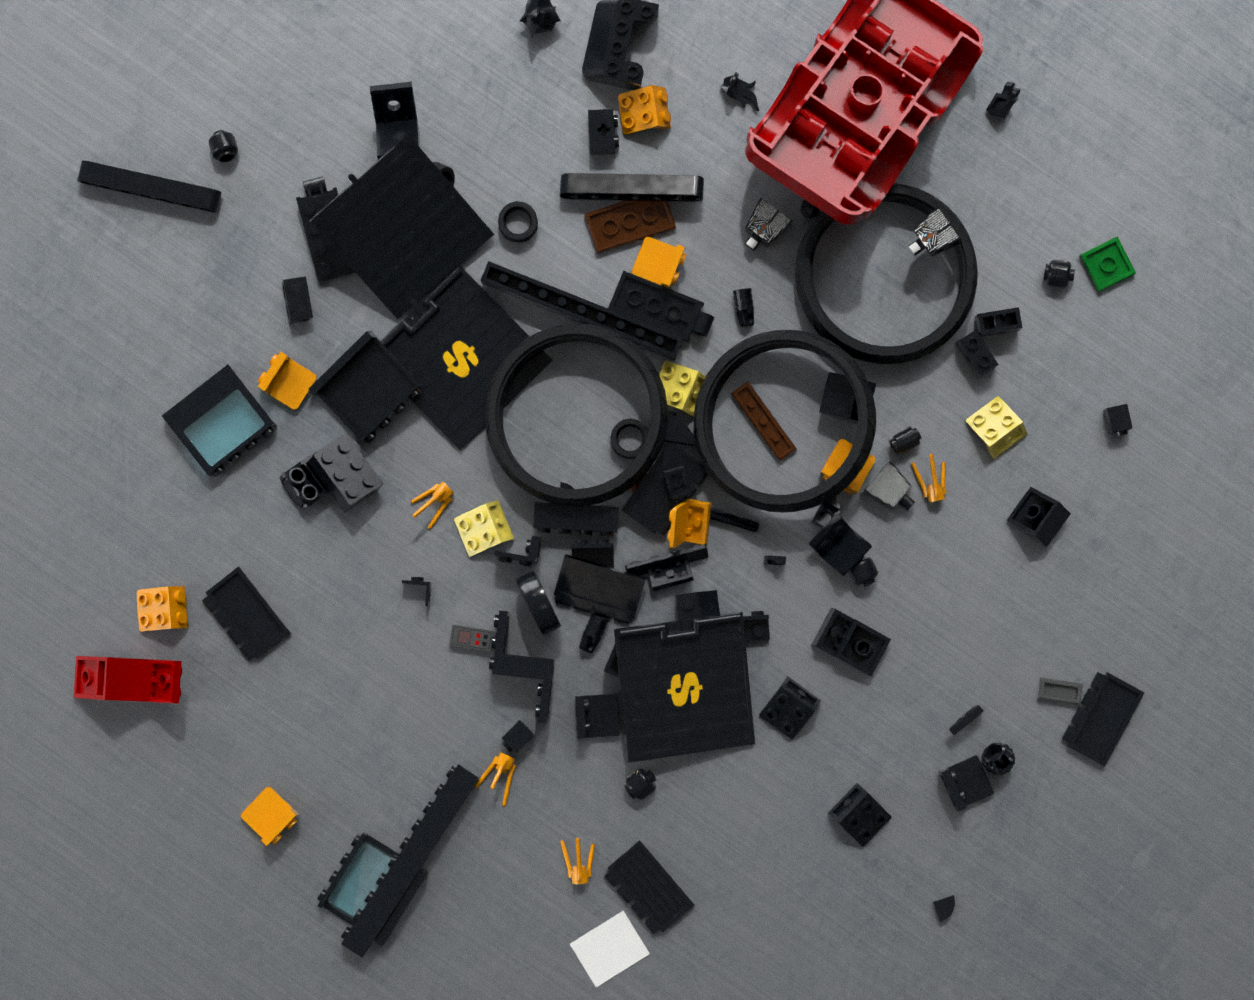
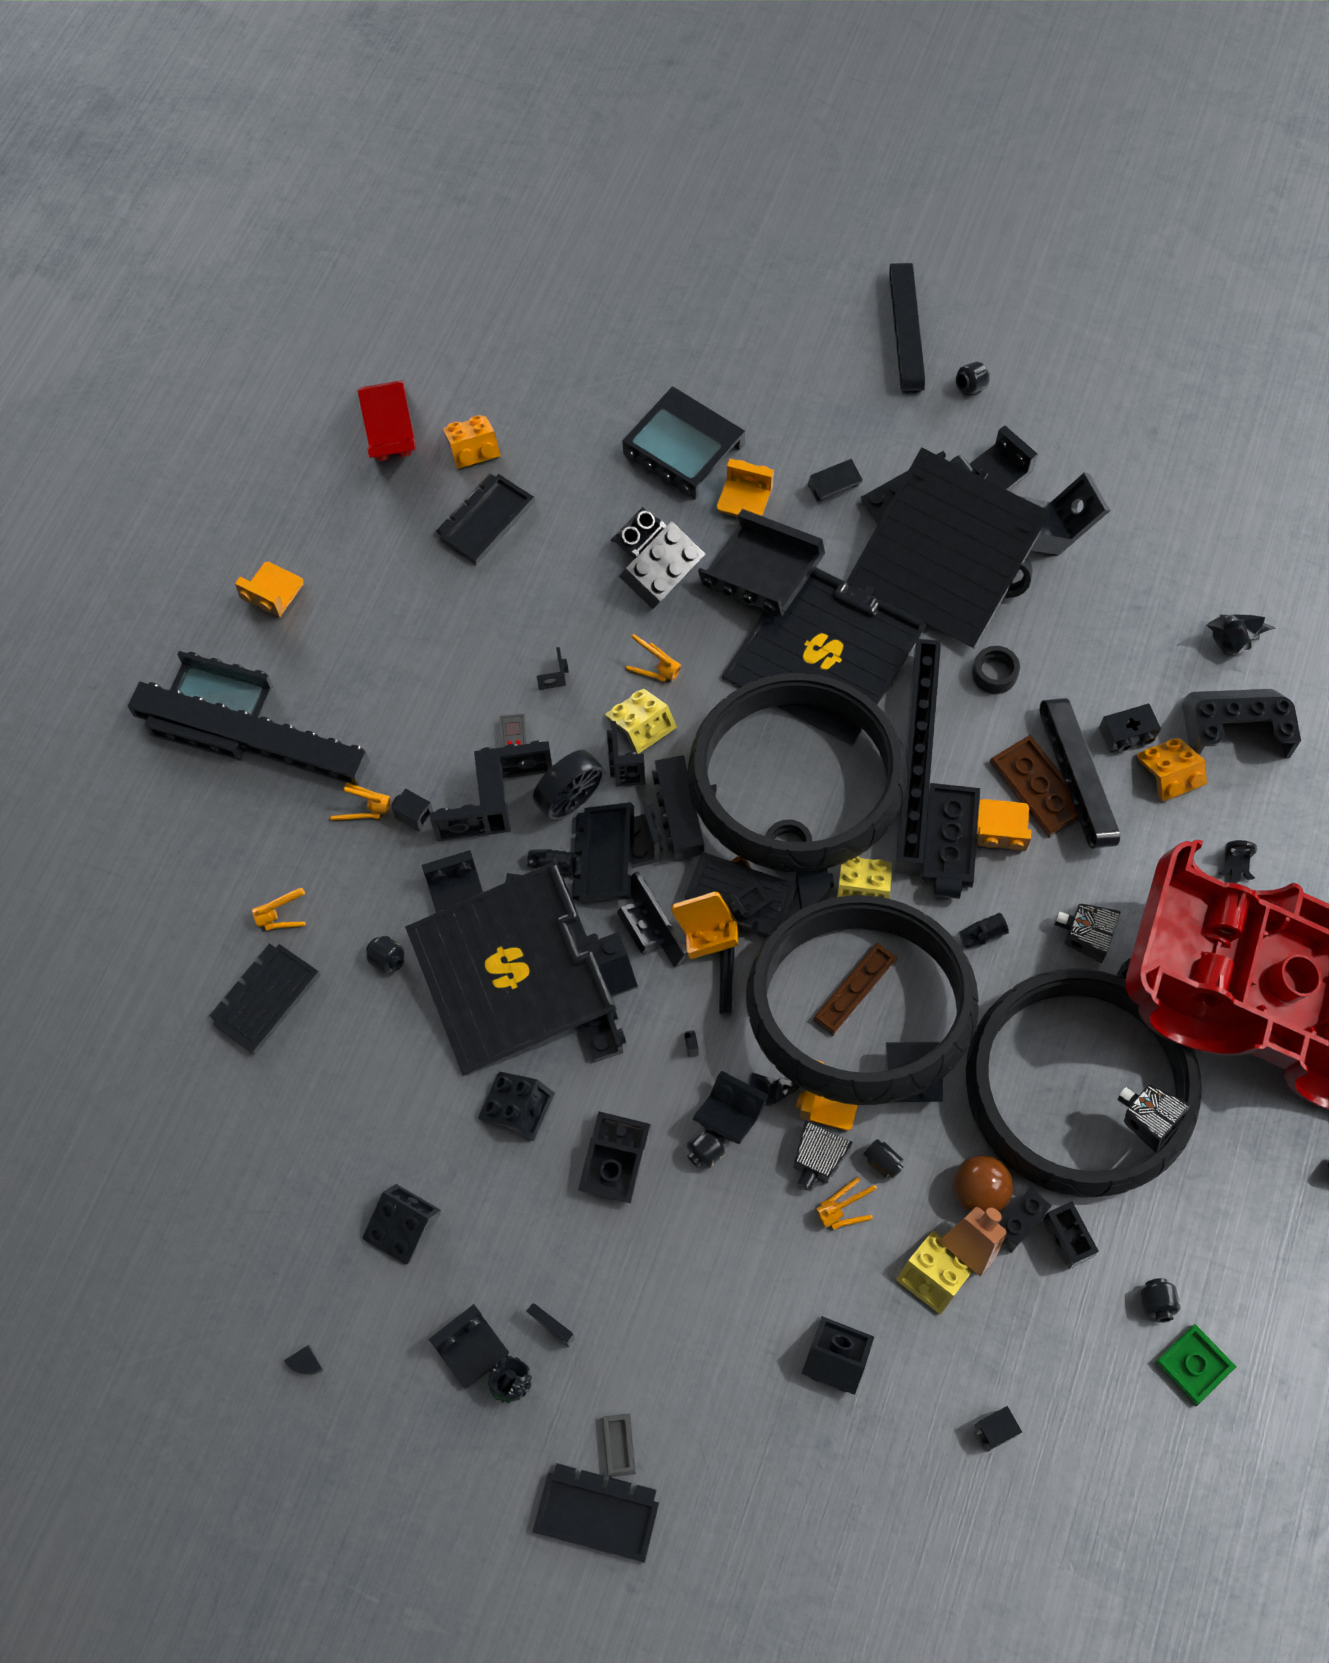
camera: 80 degrees right, 20 degrees down
white sticker [570,911,650,987] -> none
none -> nougat torso [940,1207,1007,1276]
none -> dark orange piece [952,1155,1013,1212]
none -> black bracket [970,425,1038,490]

